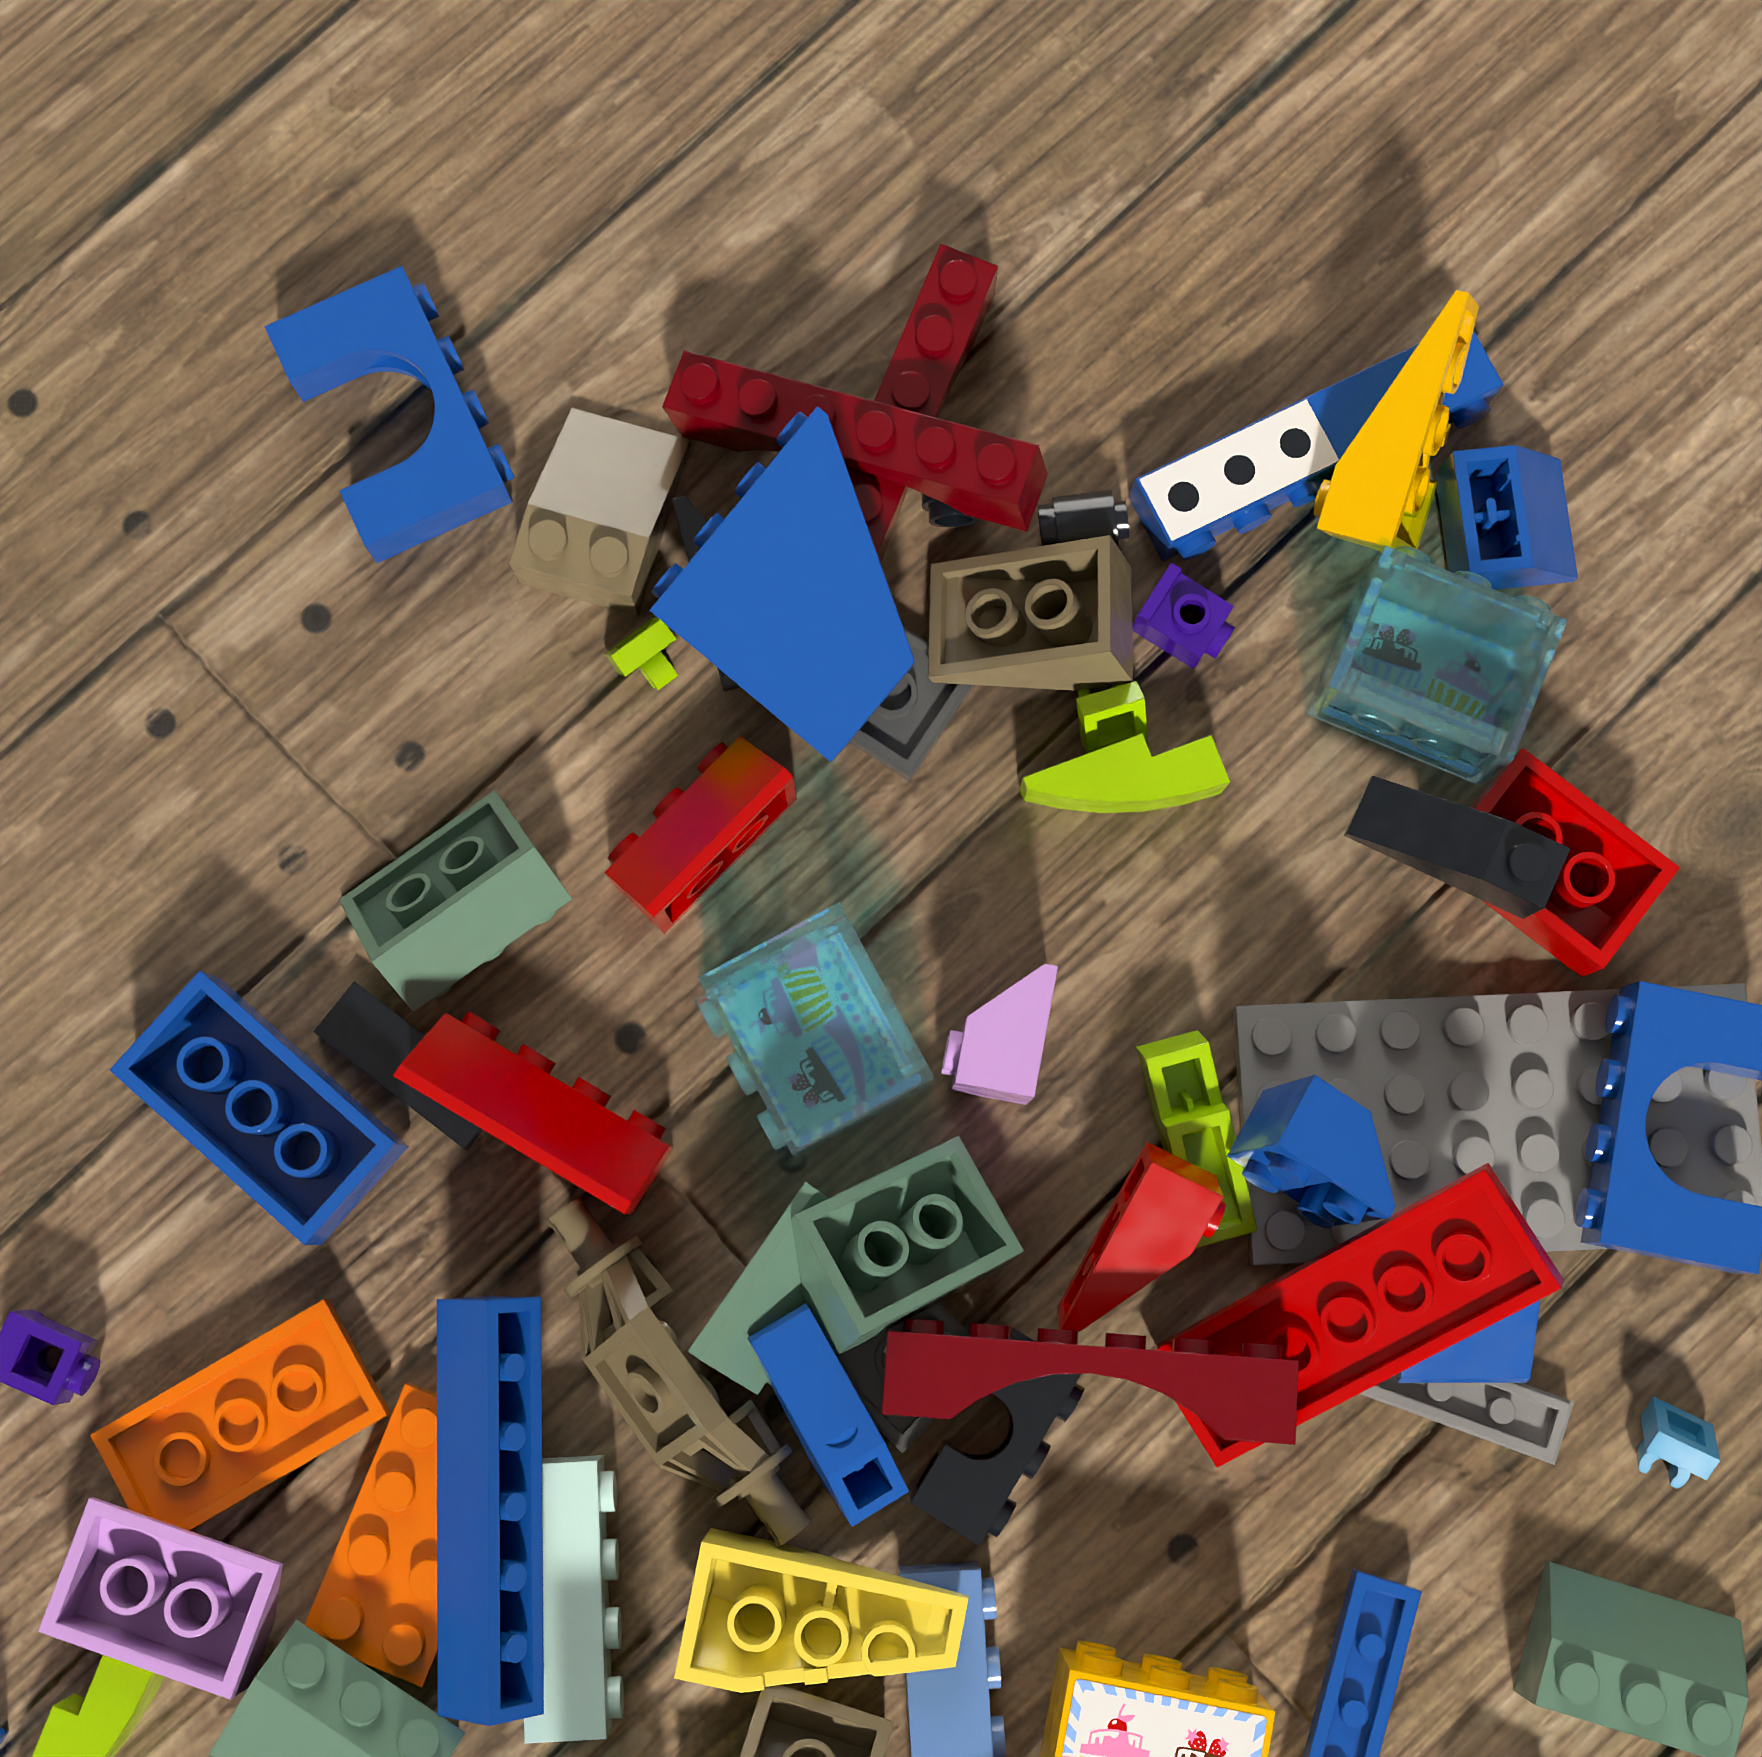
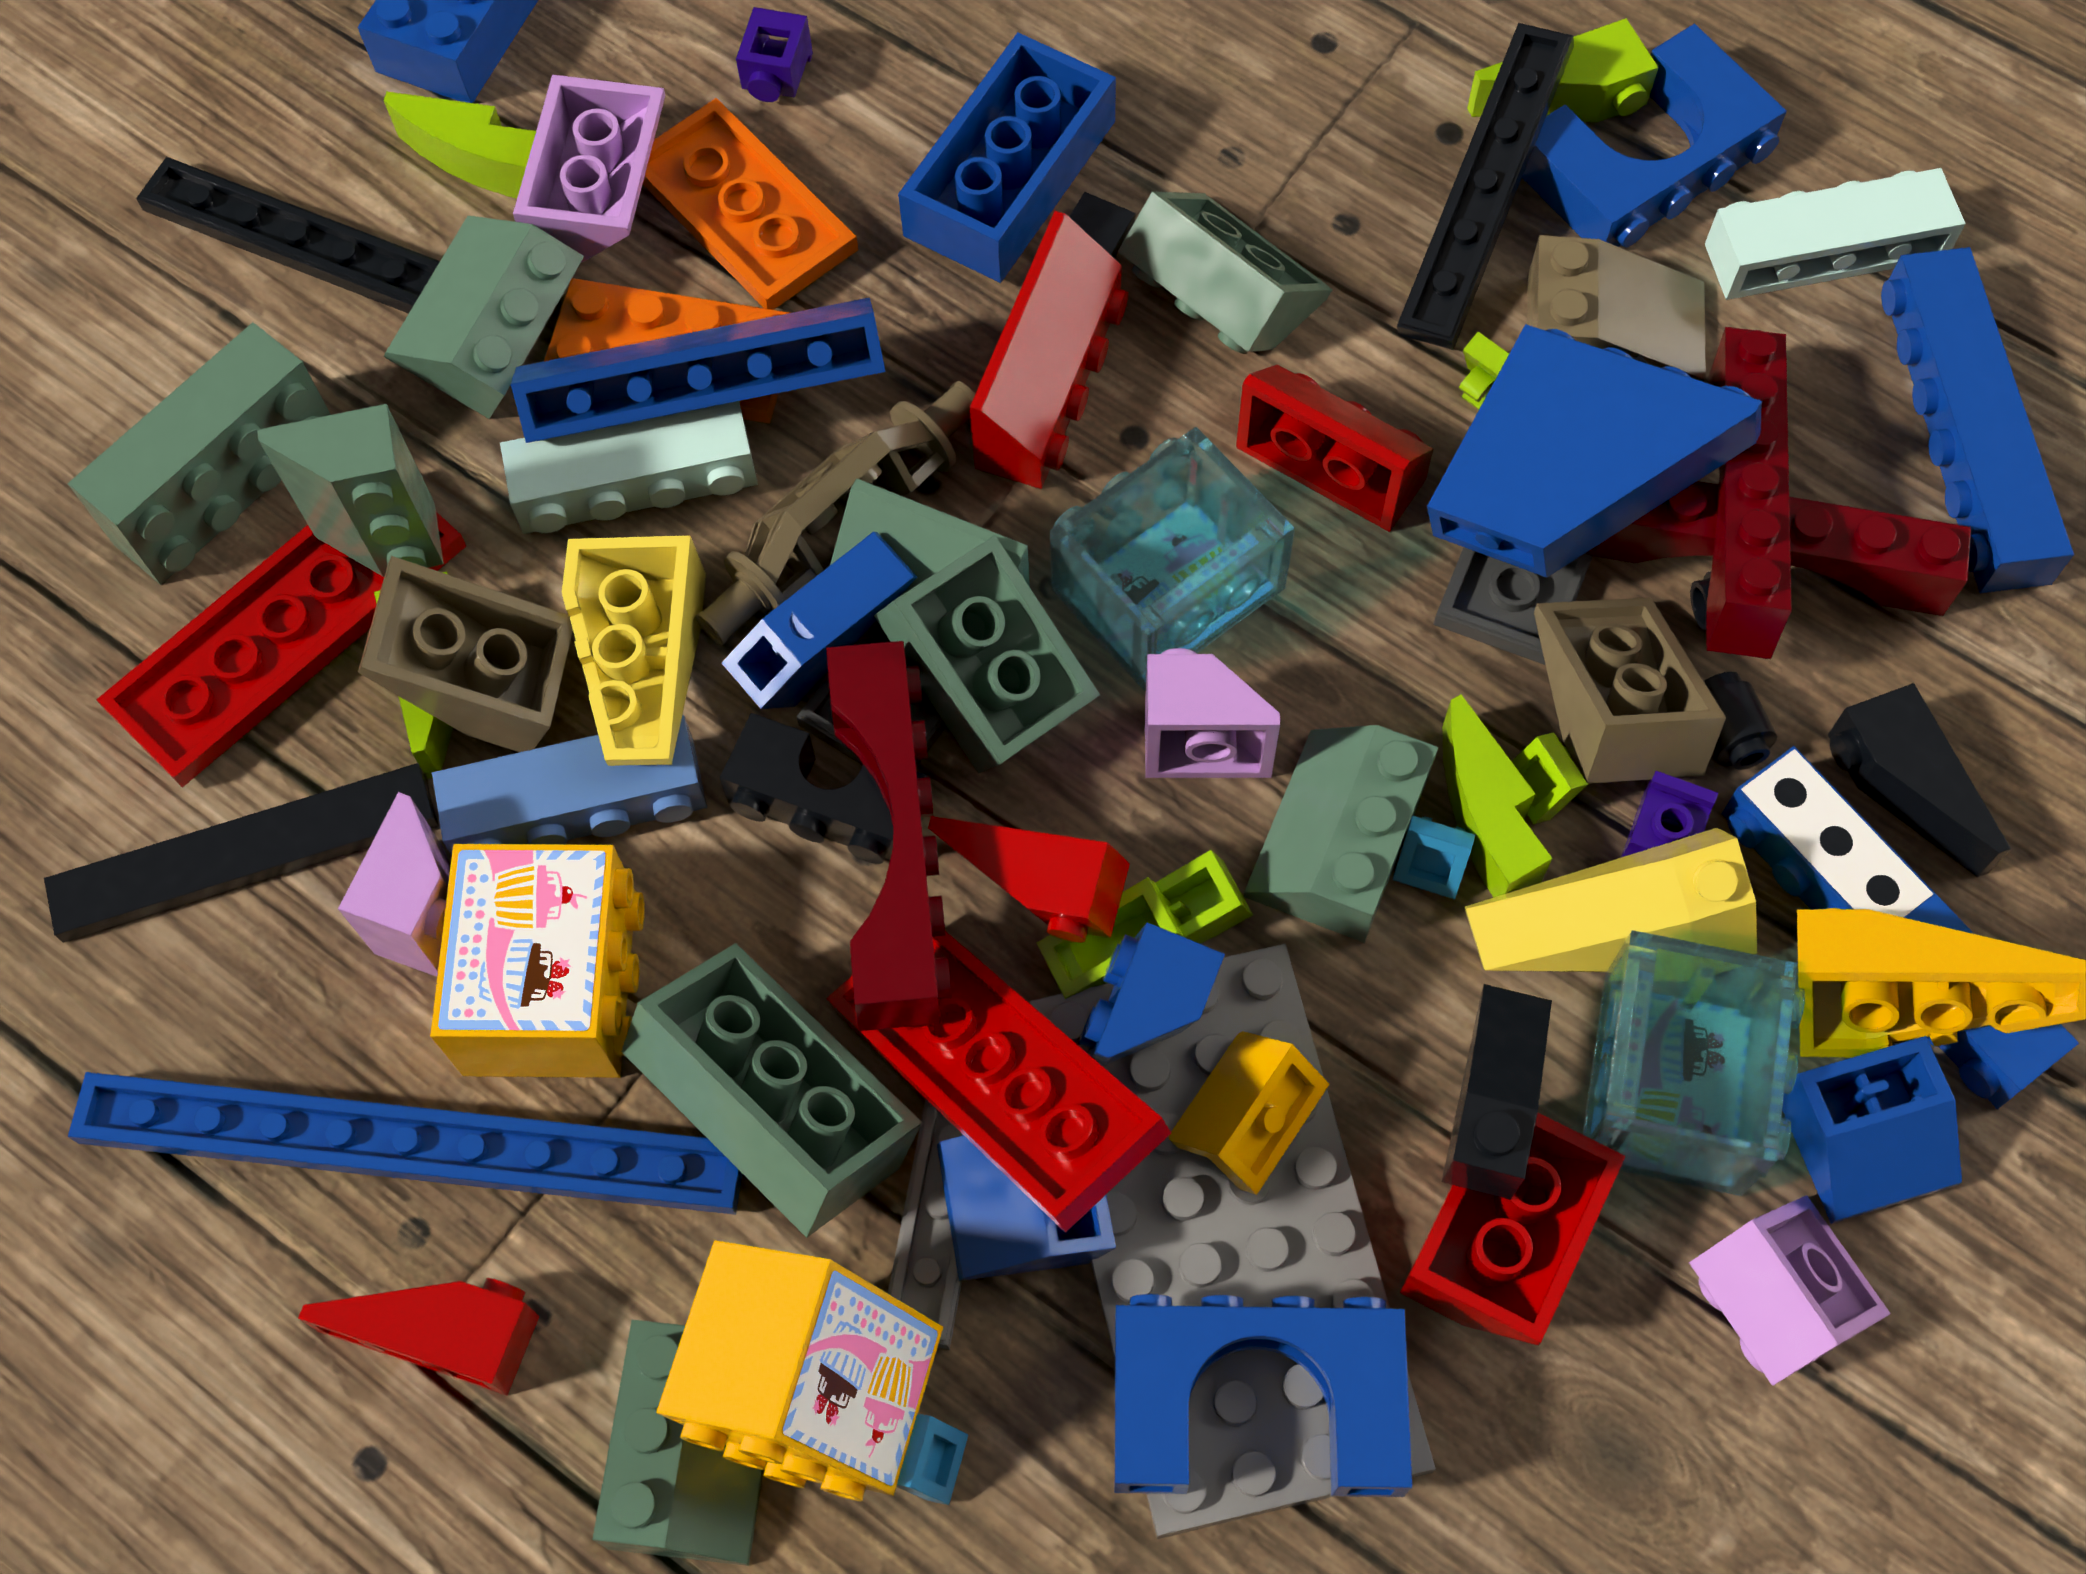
camera: 85 degrees right, 15 degrees down
none -> sand green brick [621,943,922,1238]
none -> yellow container [656,1240,943,1501]
none -> yellow panel [1169,1031,1330,1195]
none -> sand green slope [1243,725,1438,943]
none -> dark azure tile [1393,816,1475,899]
none -> black tile [1397,23,1574,350]
none -> light yellow wedge [1464,828,1757,973]
none -> lime slope [1467,18,1659,122]
none -> lavender slope [1689,1195,1891,1386]
none -> light aqua brick [1705,168,1966,300]
none -> black slope [1828,683,2011,877]
none -> blue brick [1881,247,2074,593]

